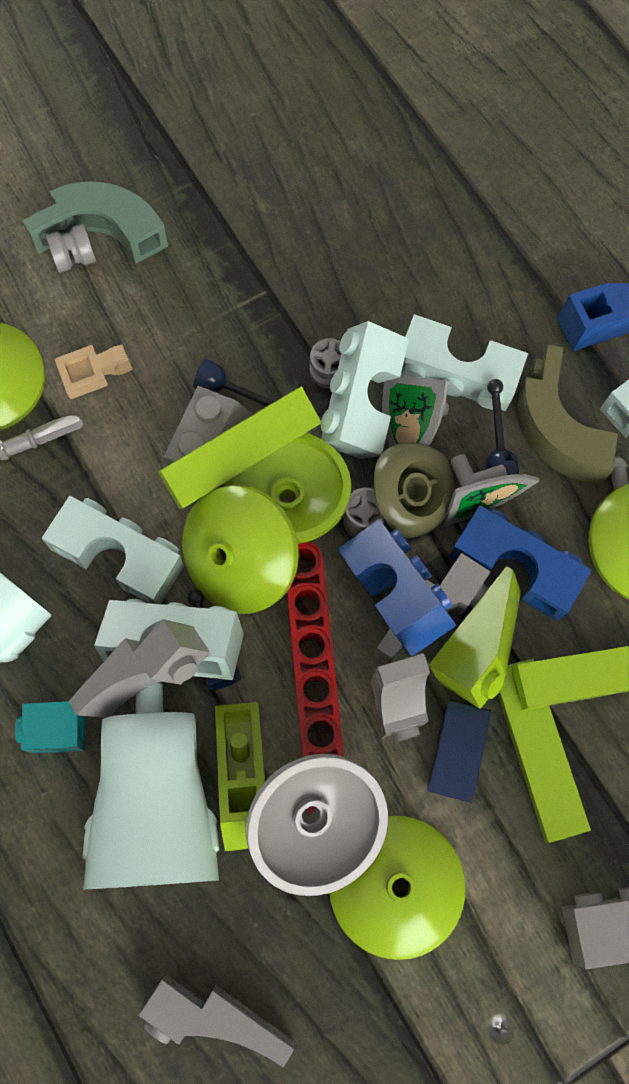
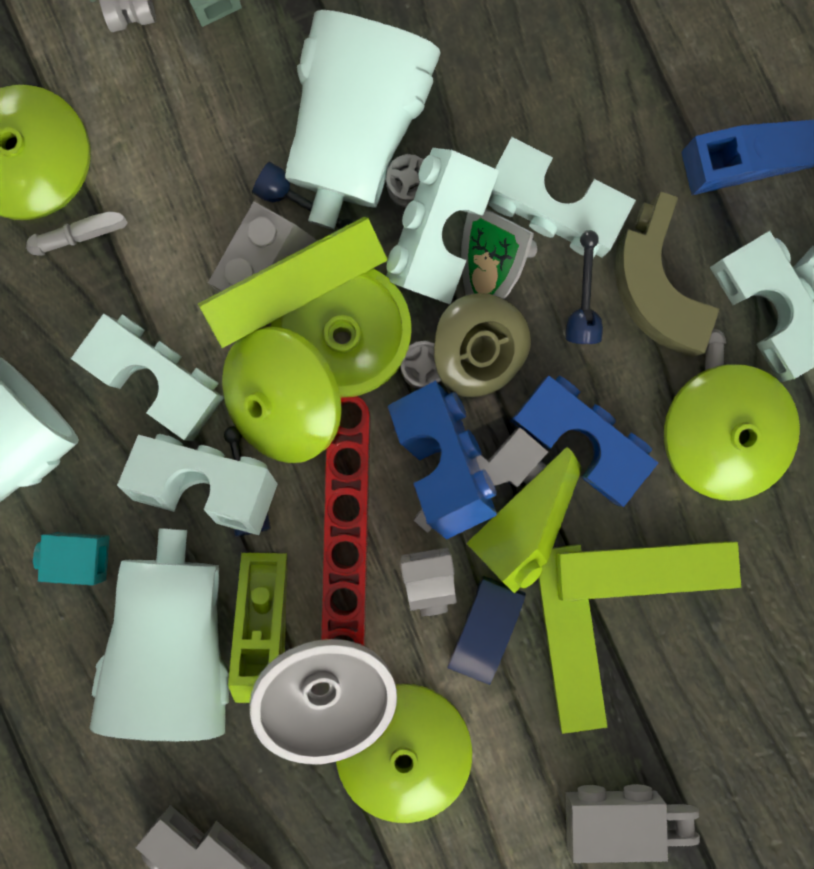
camera: 15 degrees right, 15 degrees up
tan plate [54,345,133,399] -> none
light grey slope [69,619,210,718] -> none
light grey shield [443,454,540,527] -> none
none -> light aqua torso [285,10,441,230]

